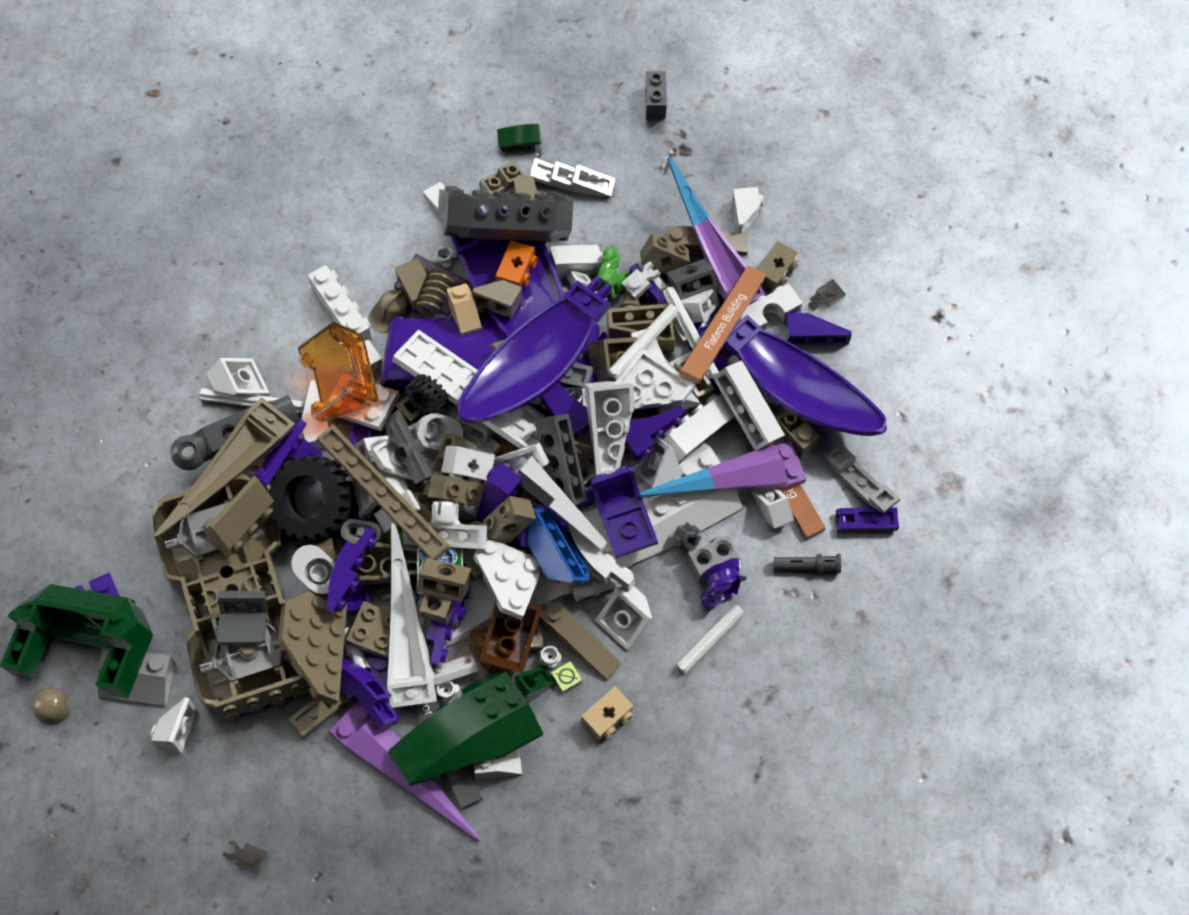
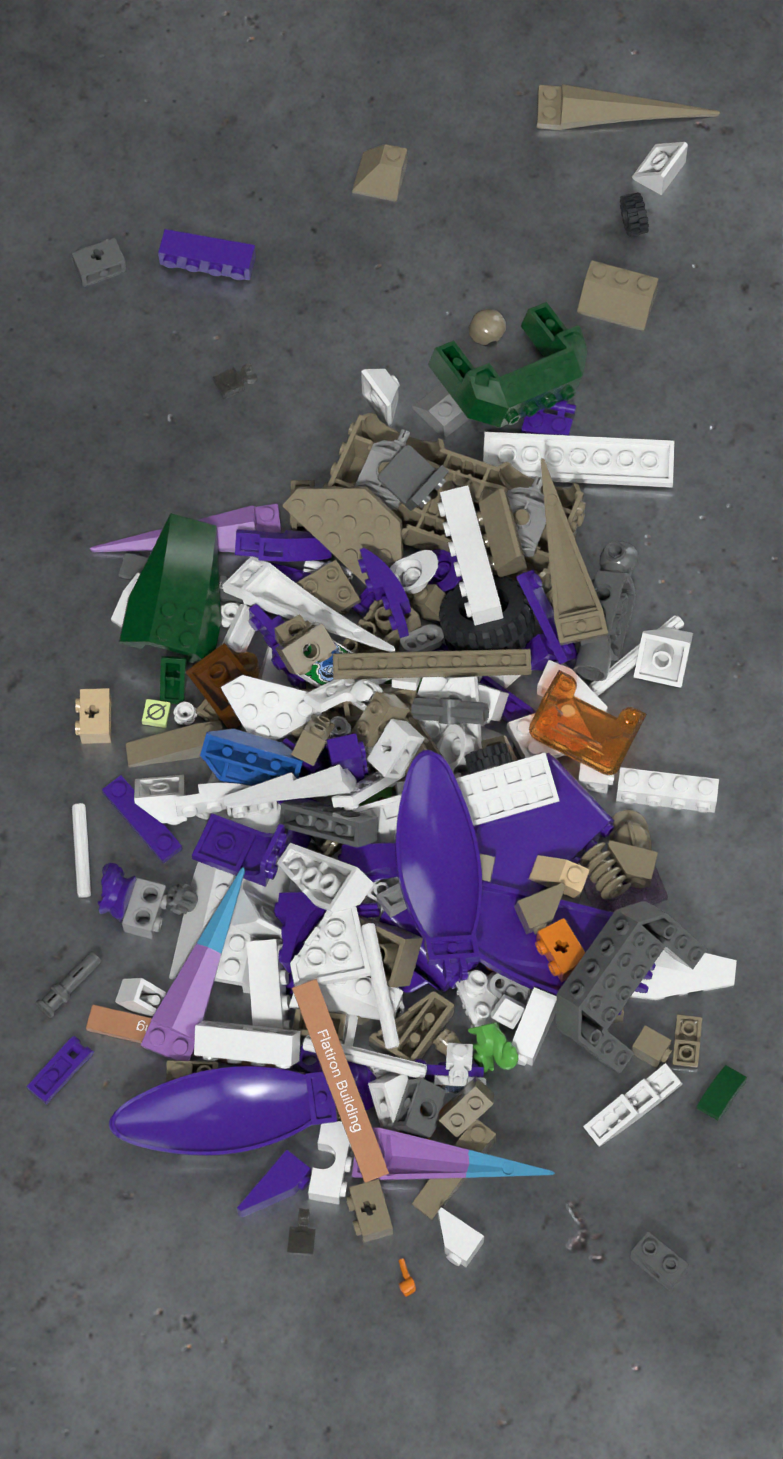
camera: 135 degrees right, 0 degrees up
light grey slope [825,444,900,513] -> none
none -> dark purple plate [102,775,183,864]
none -> orange hand [398,1259,416,1297]
none -> dark purple piece [427,549,462,591]
none -> white brick [437,485,503,625]
none -> white plate [483,432,674,487]

